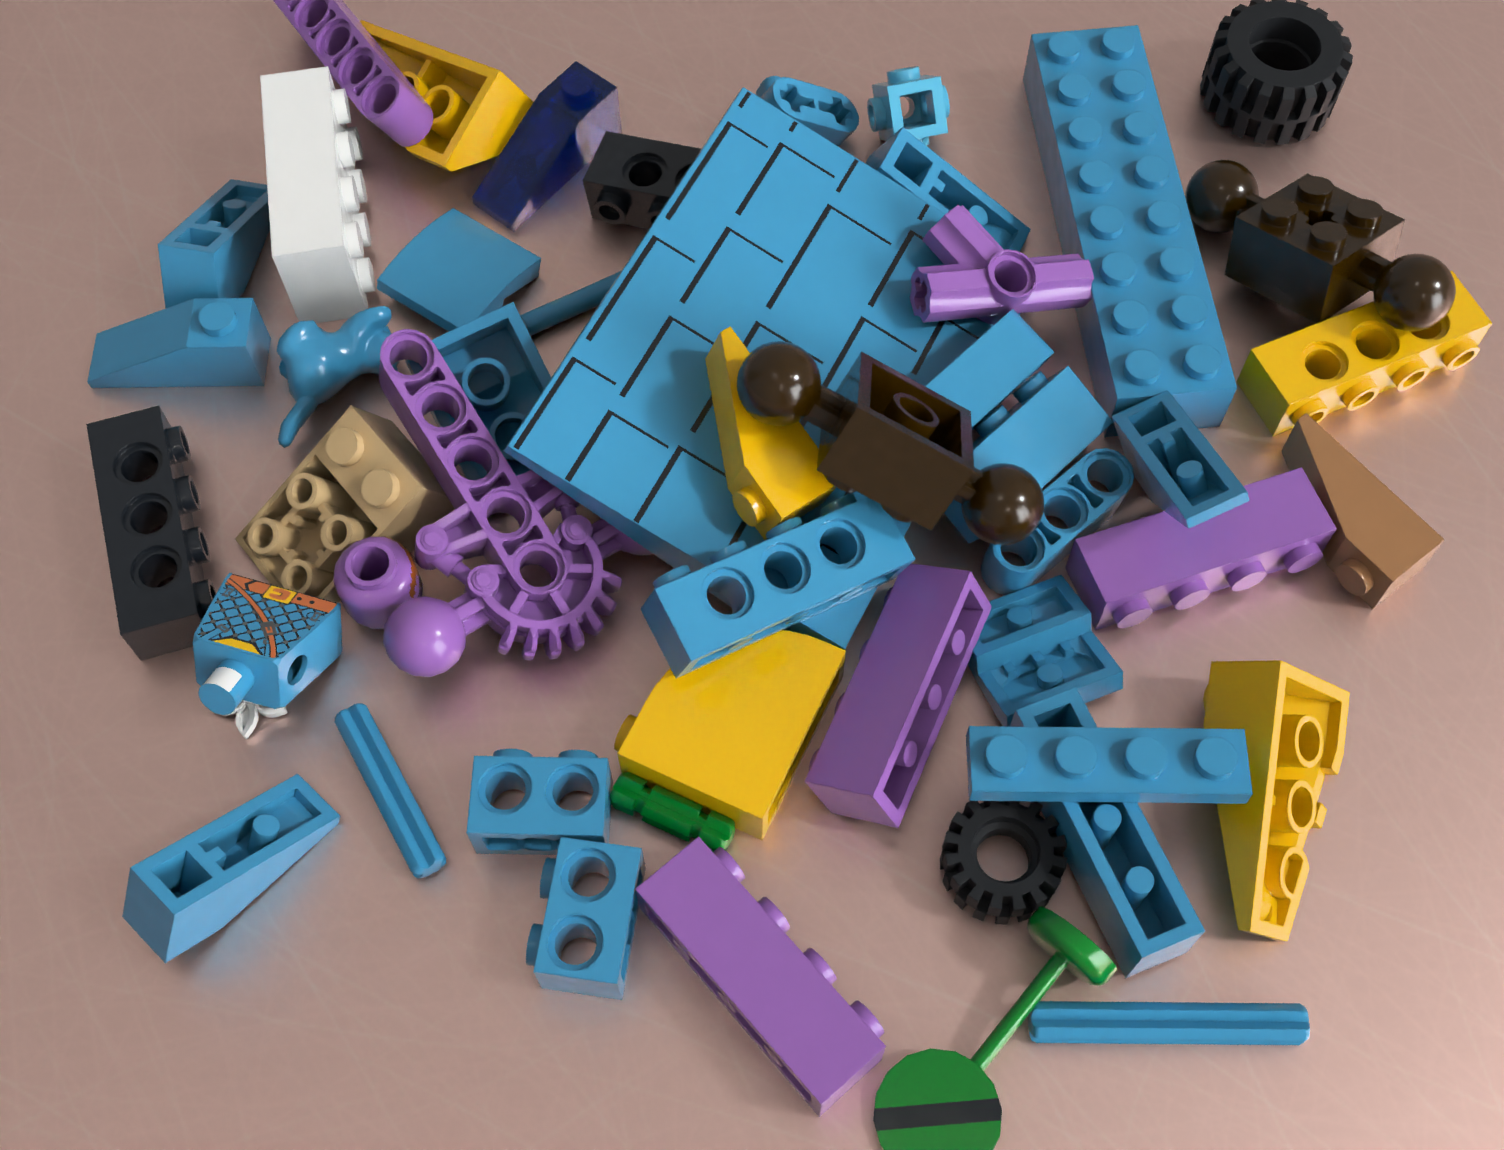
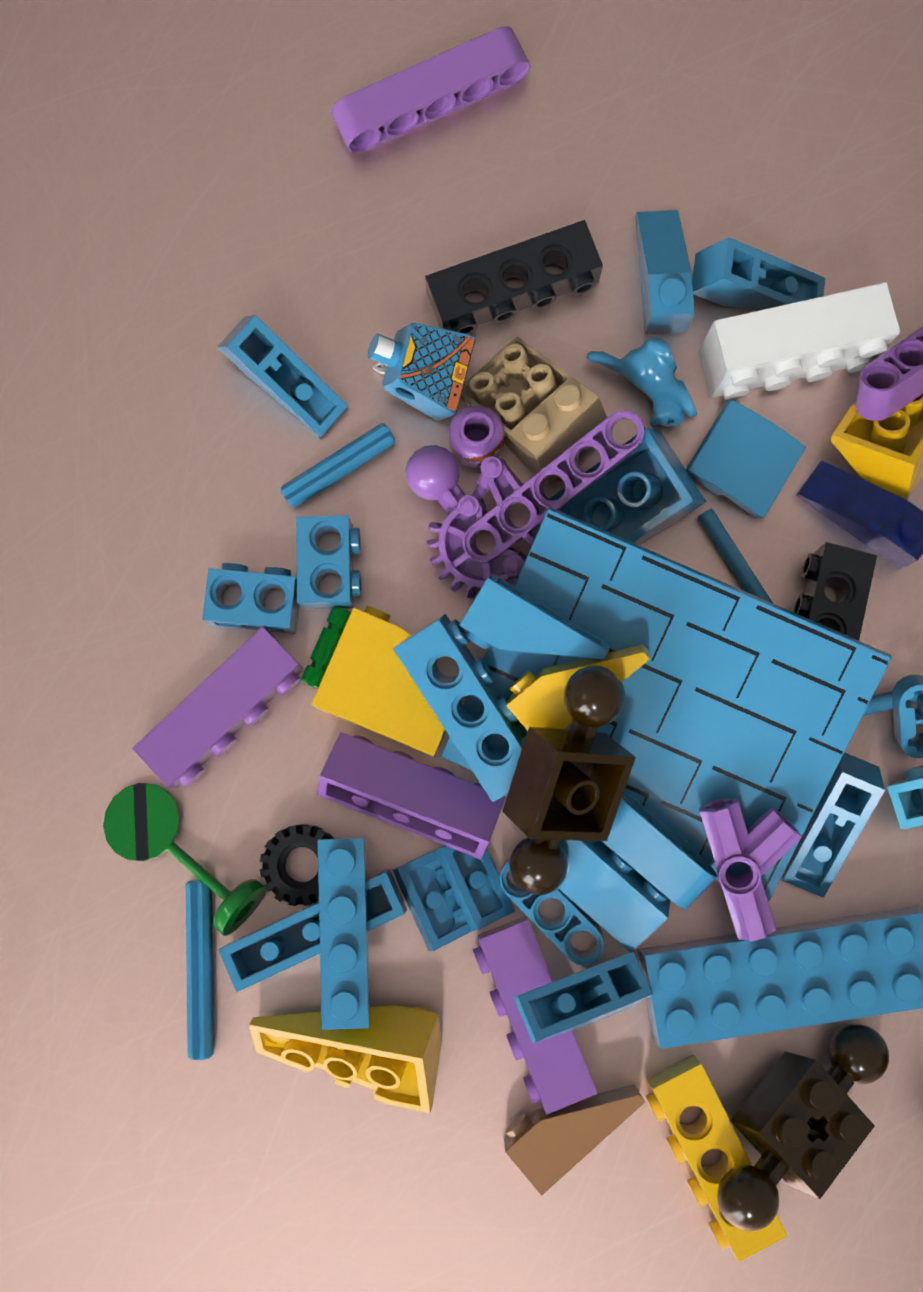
camera: 90 degrees right, 20 degrees up
none -> dark azure slope [459,573,609,660]

